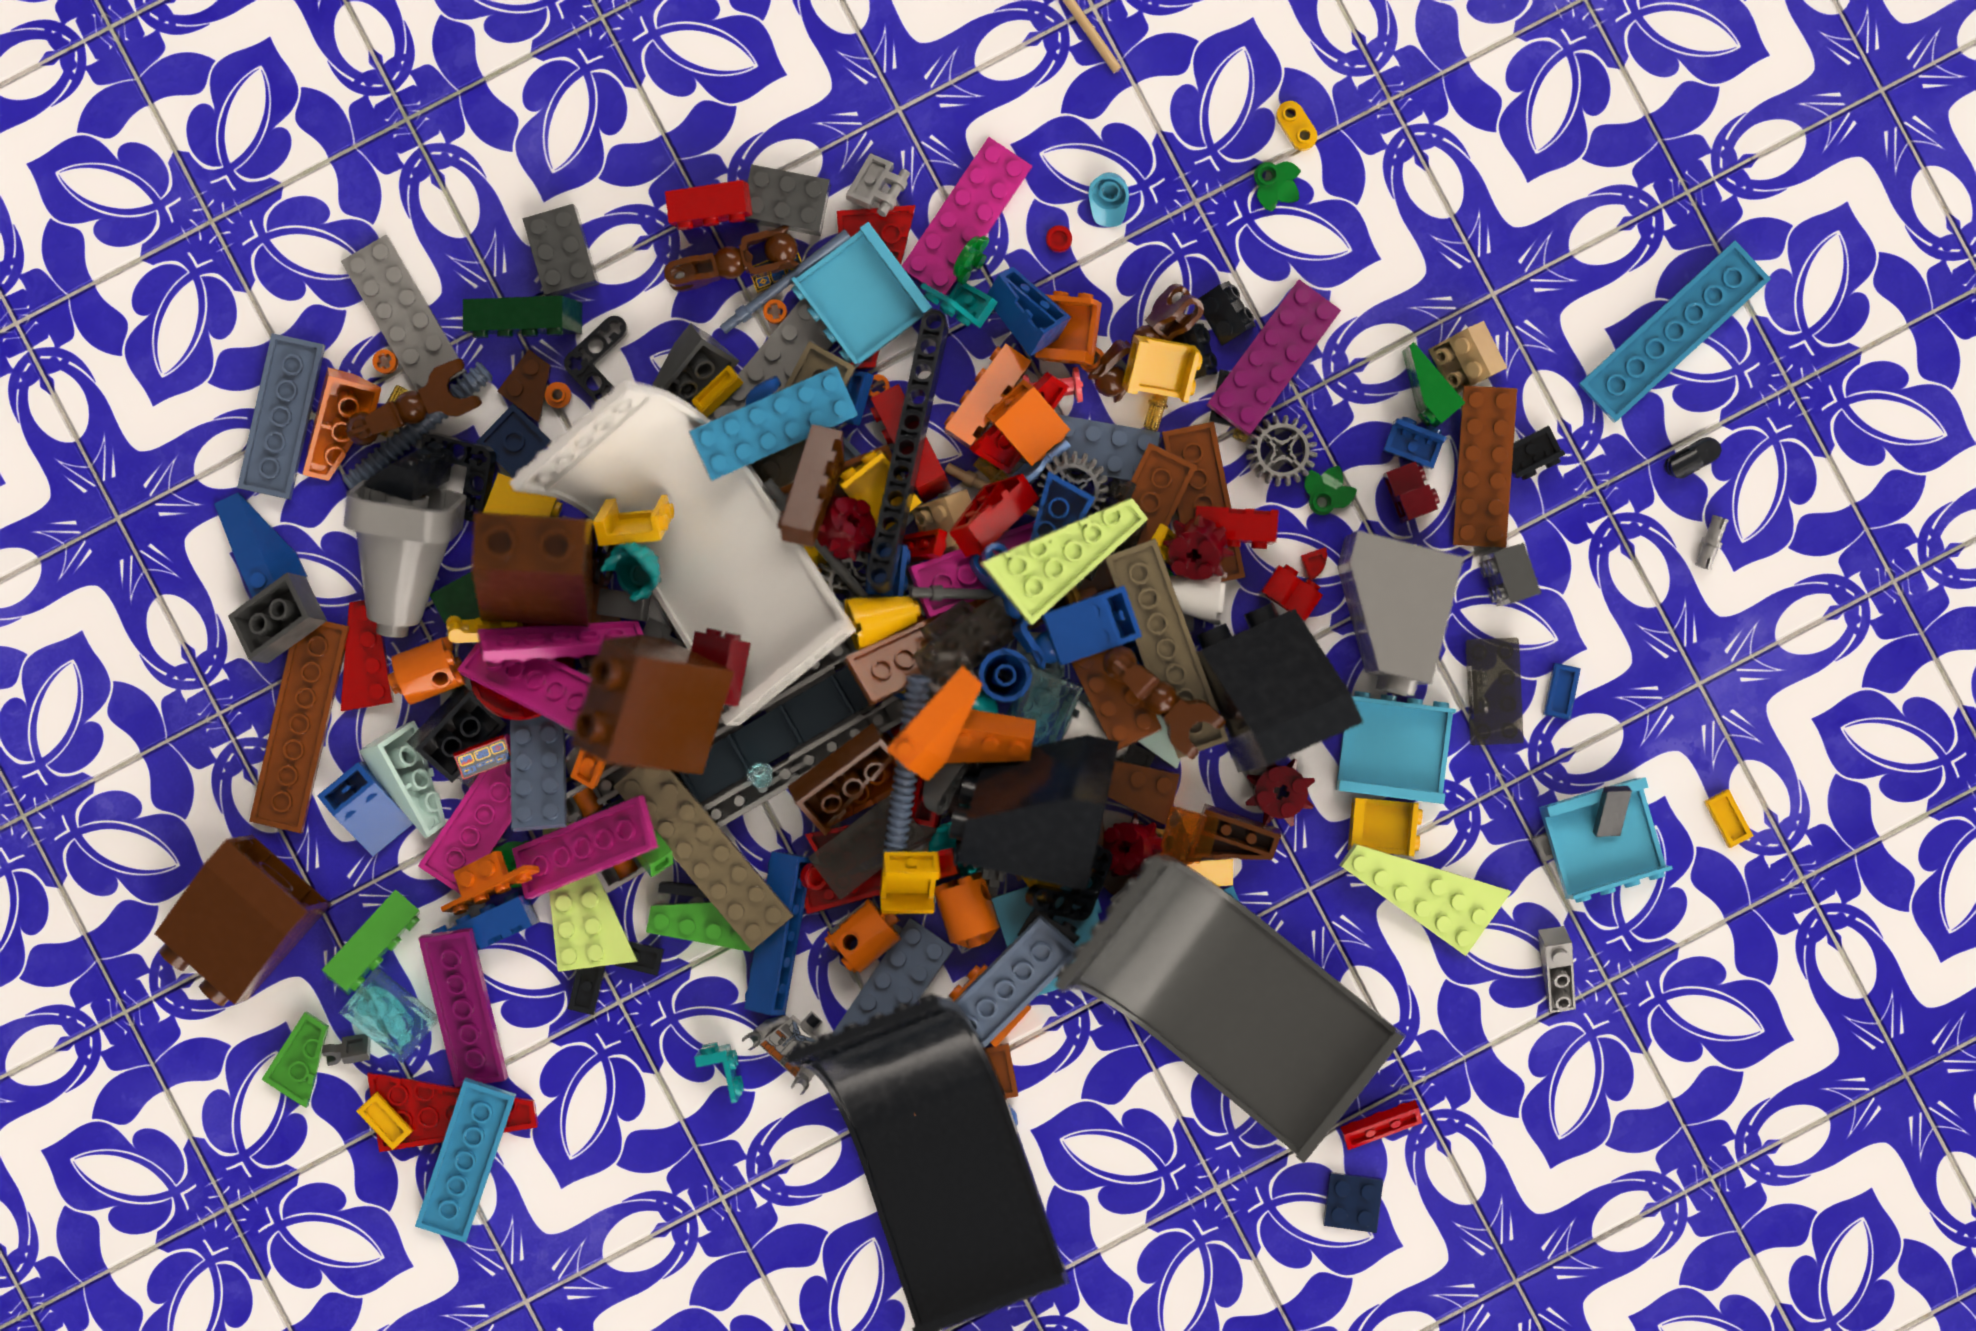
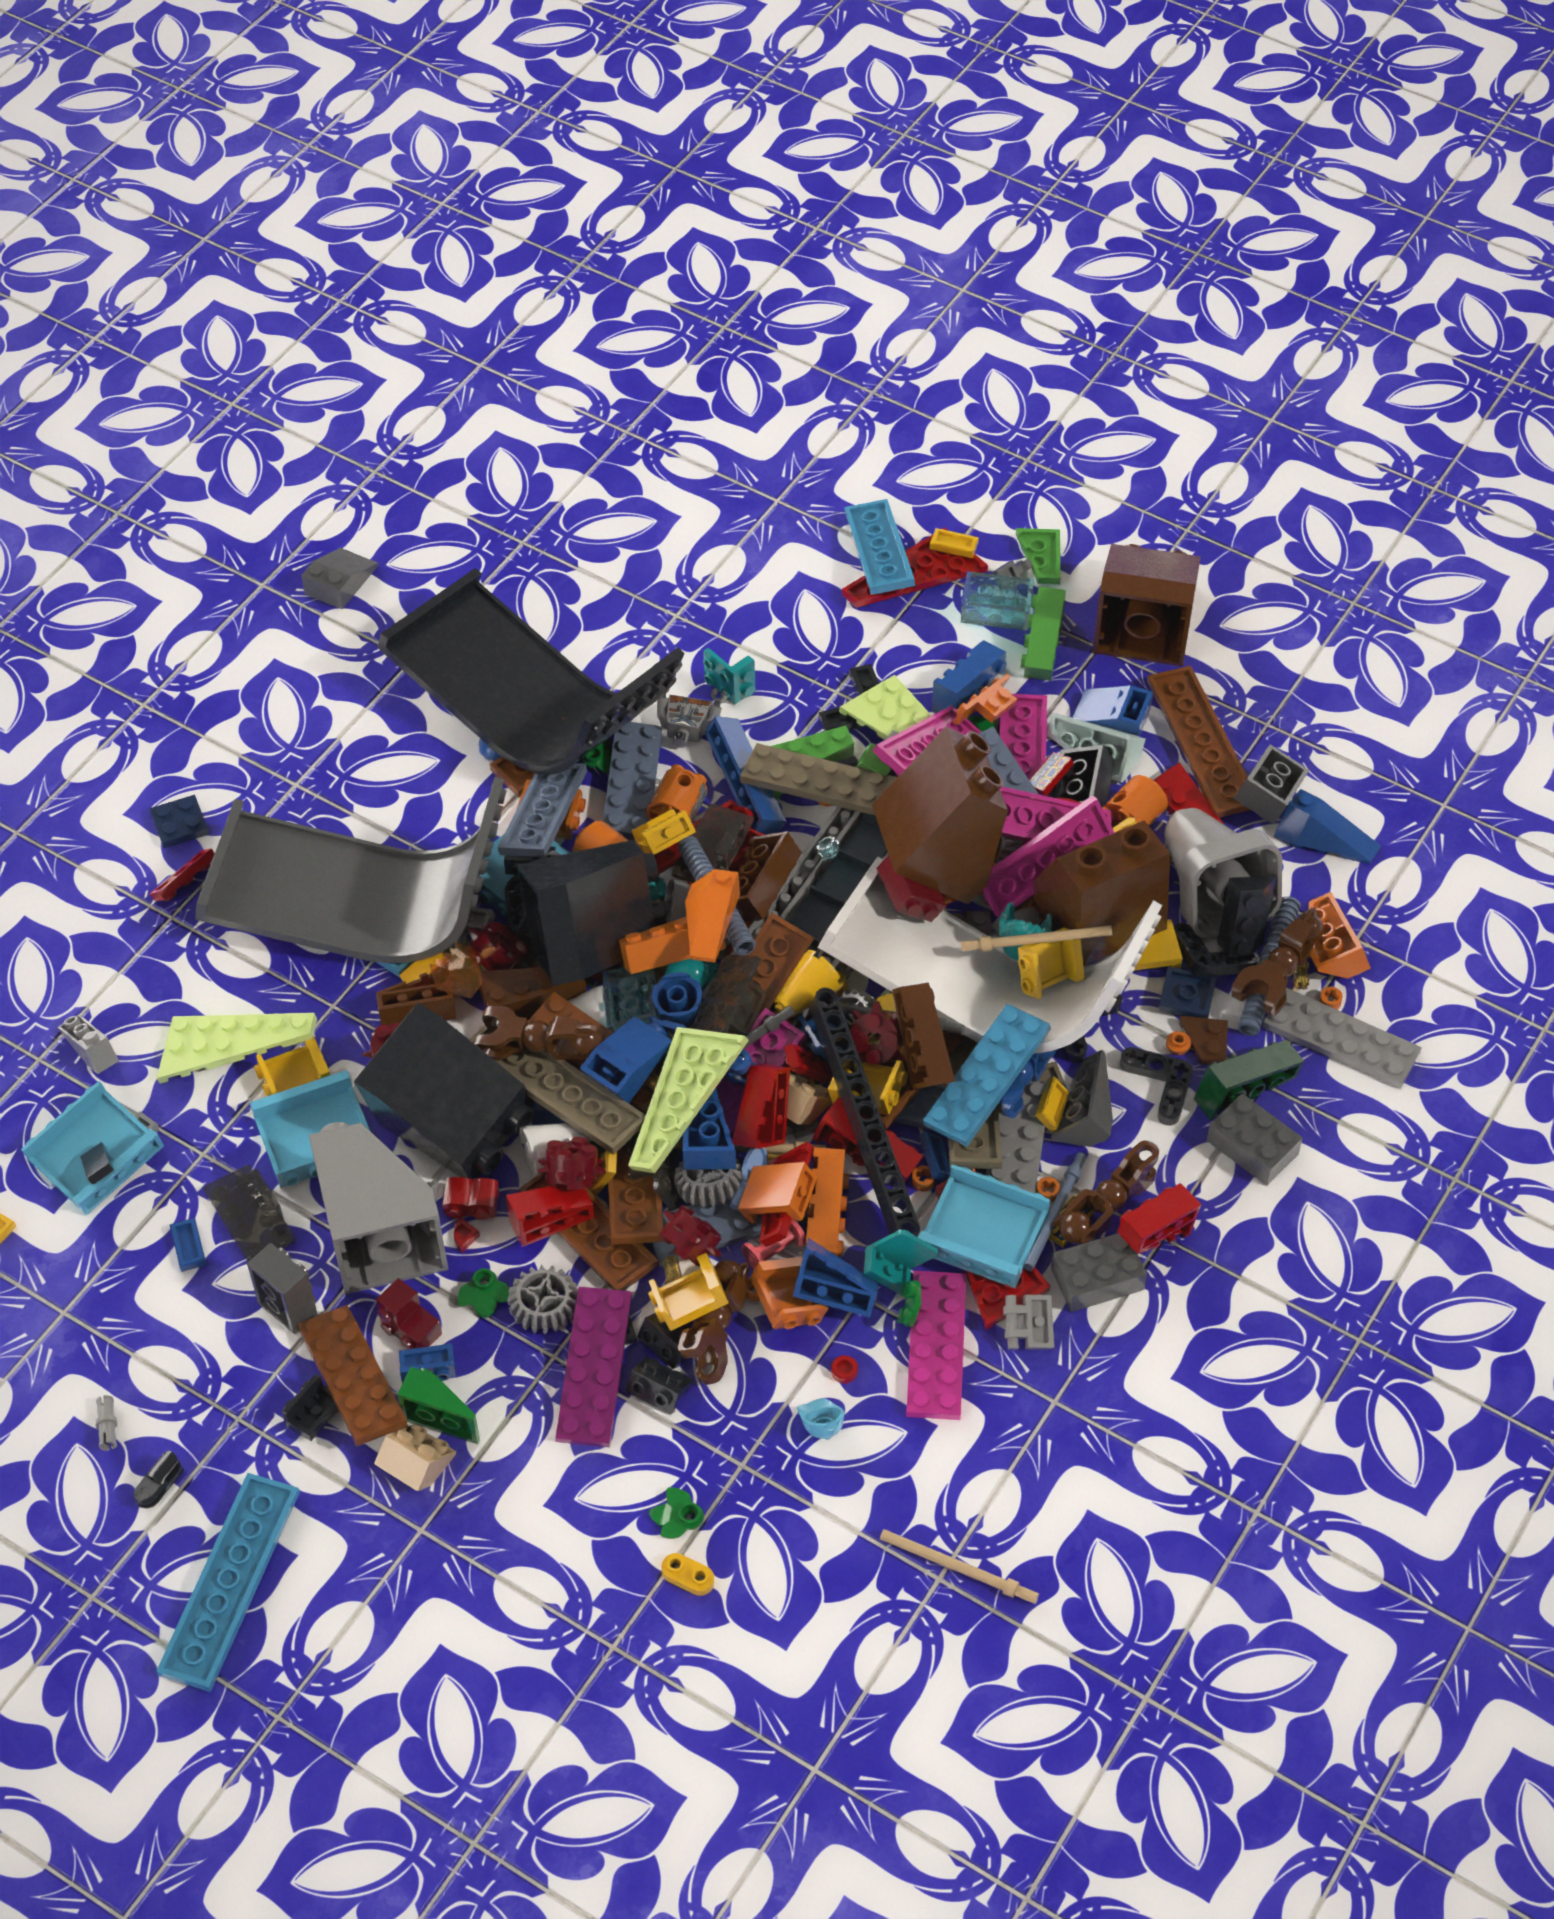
camera: 155 degrees right, 35 degrees down
sand blue plate [237,333,326,500] -> none
magenta plate [418,928,508,1087] -> none
none -> dark red brick [659,1205,722,1267]
none -> tan bar [961,925,1112,952]

